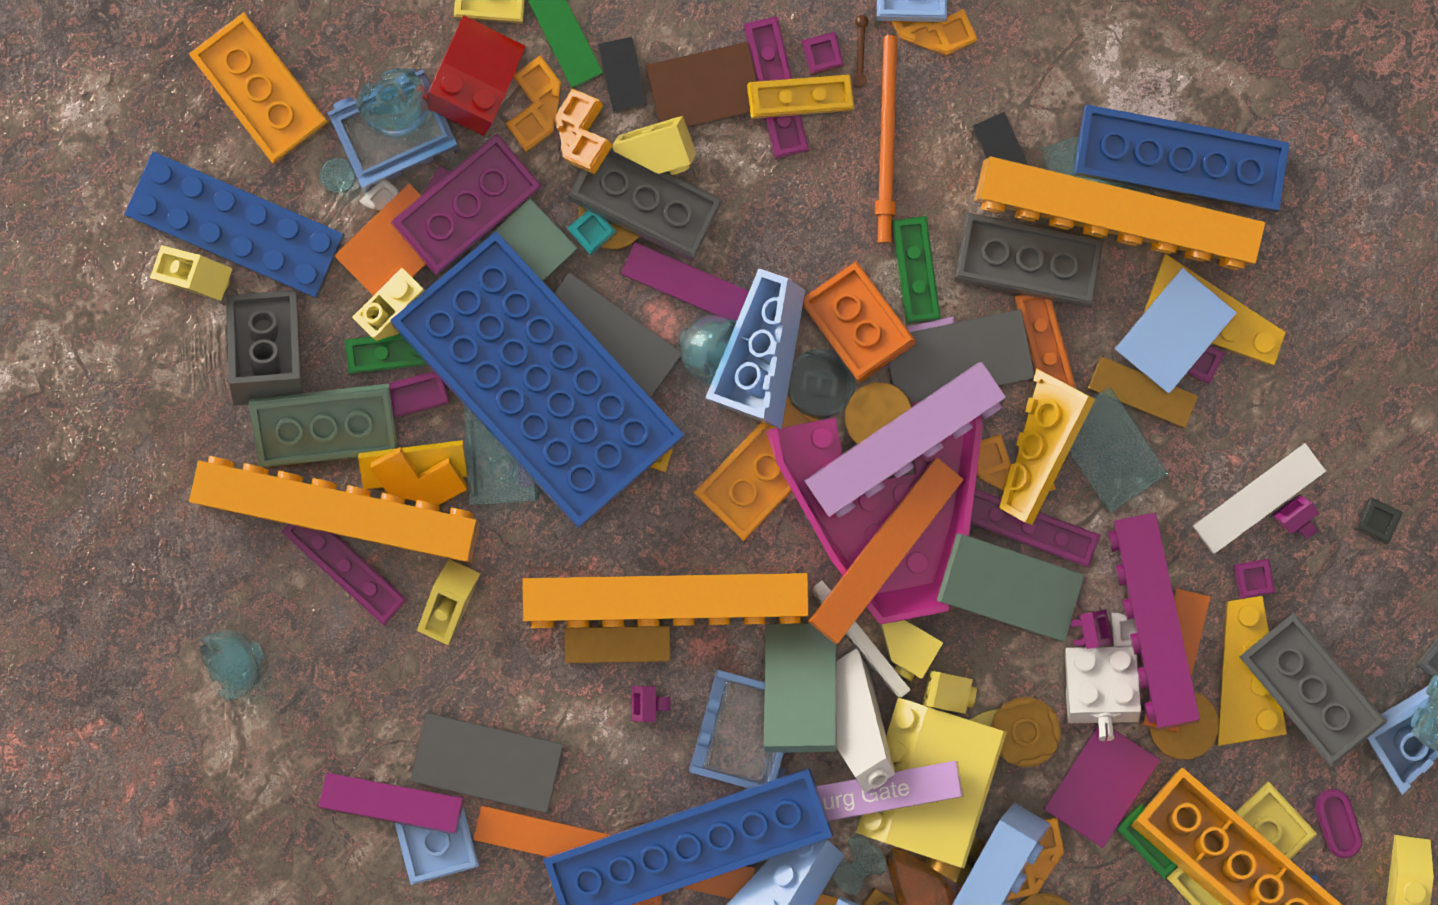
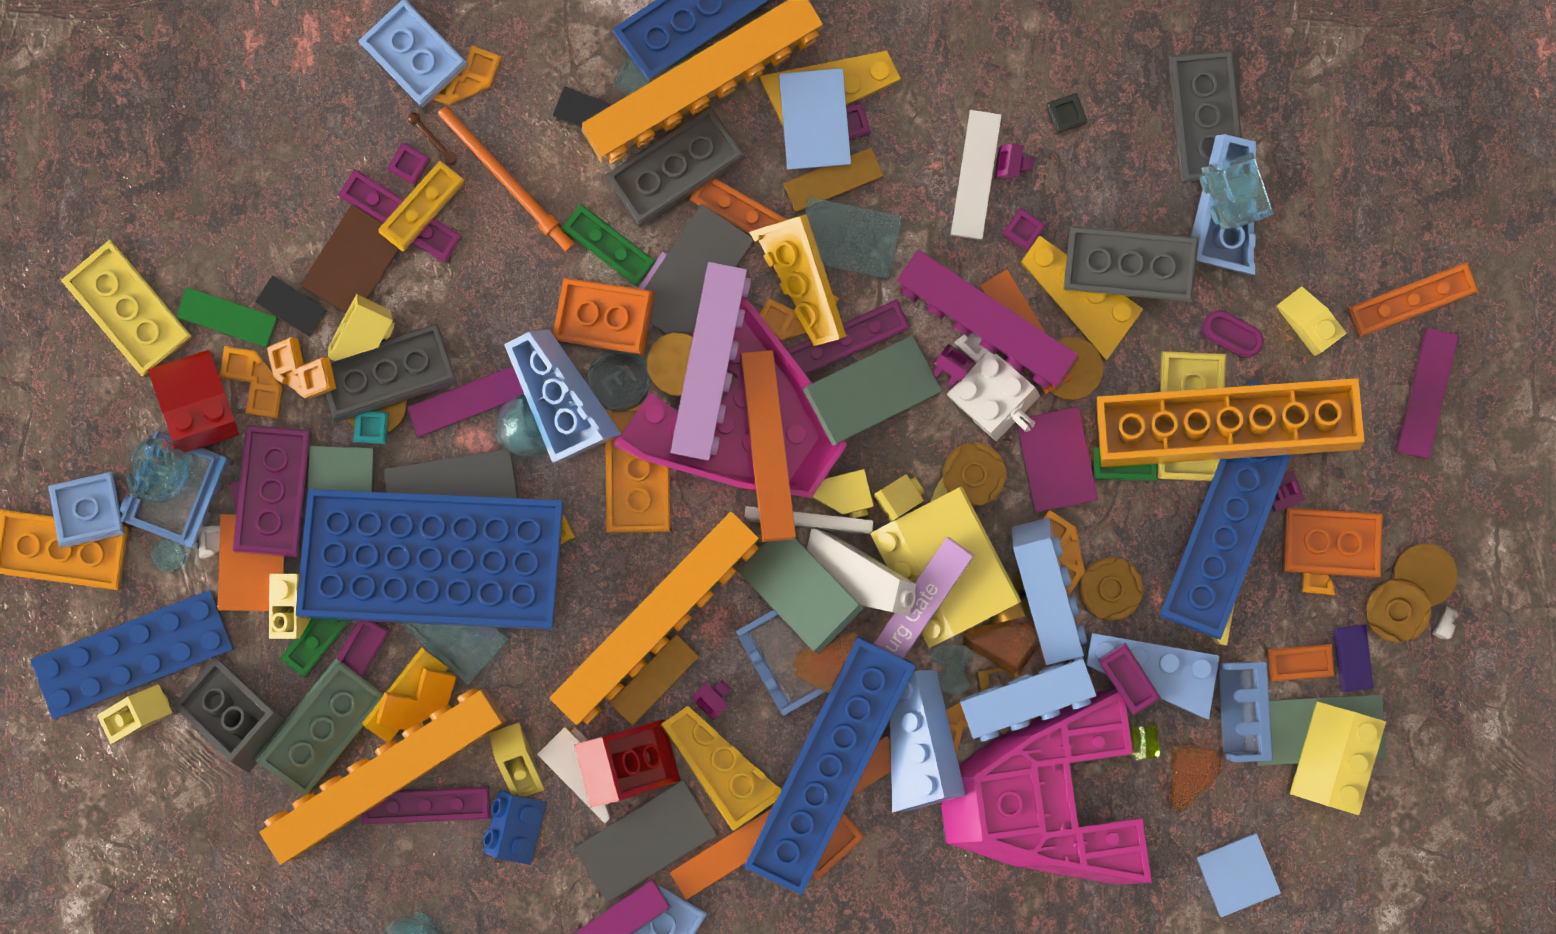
camera: 45 degrees left, 0 degrees up
none -> light blue tile [48,472,125,549]
none -> blue bracket [483,790,546,865]
none -> white slope [537,726,611,823]
none -> red slope [574,719,680,807]
none -> yellow wing [660,706,781,831]
none -> clear orange slope [792,632,861,693]

